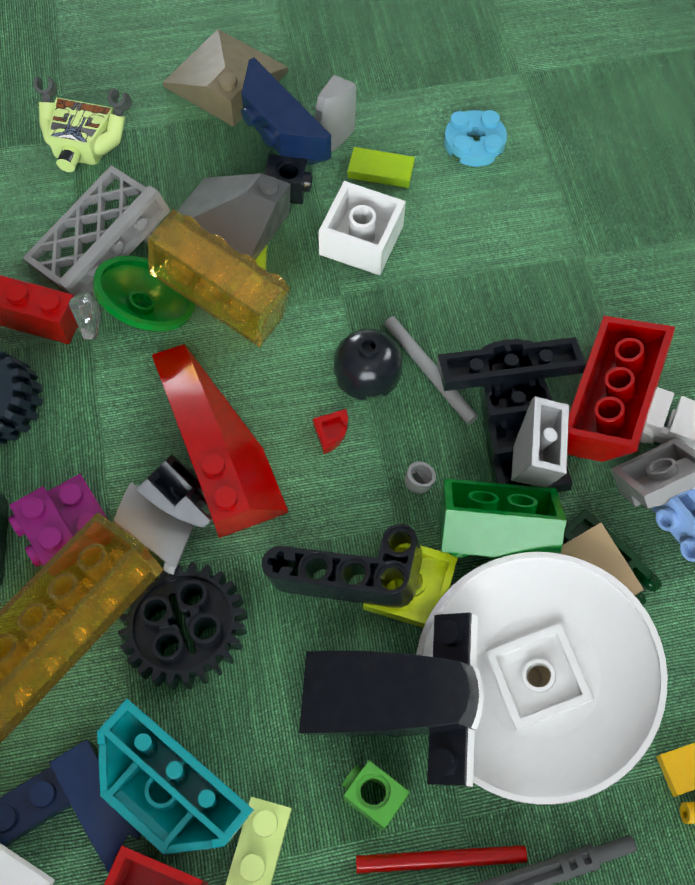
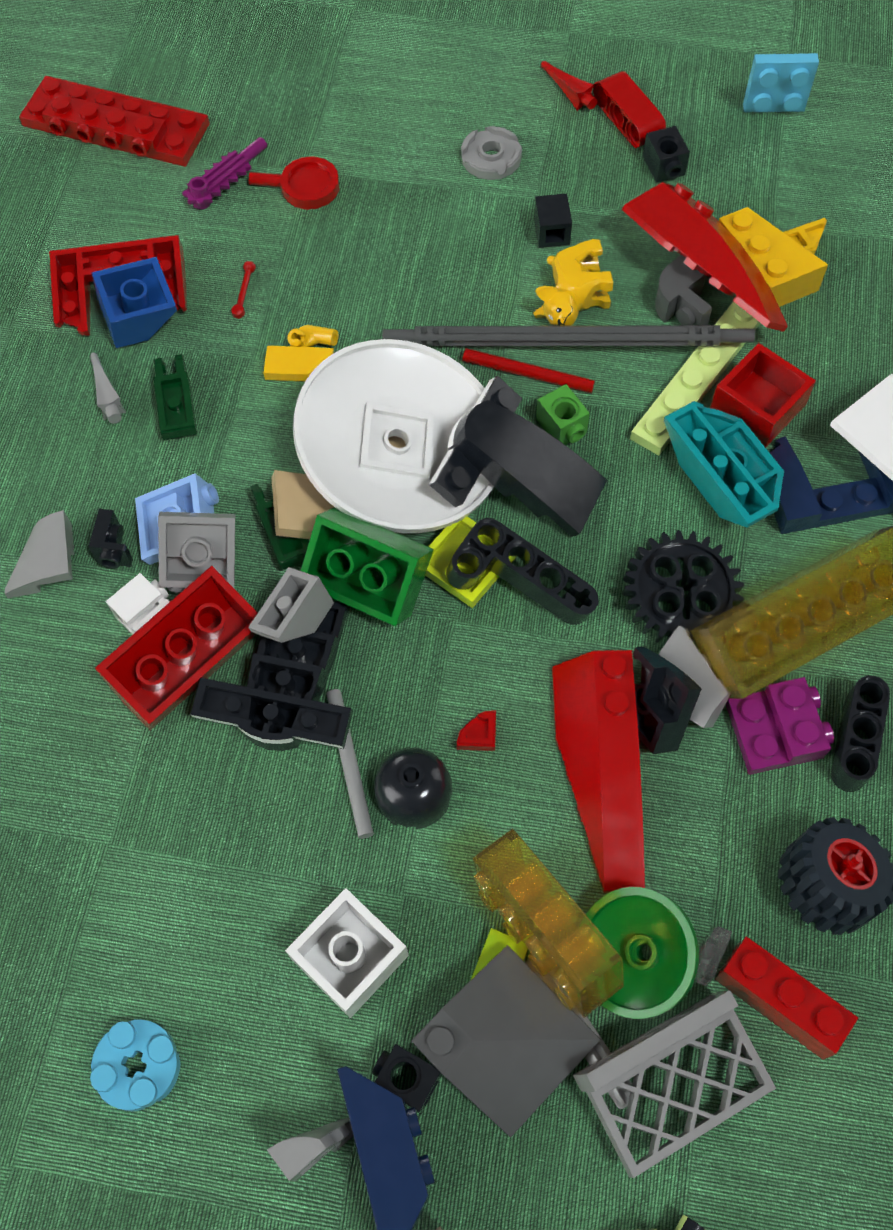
camera: 155 degrees left, 0 degrees up
lime tile [347,147,415,188] -> none
light grey hinge [405,462,436,494] -> none

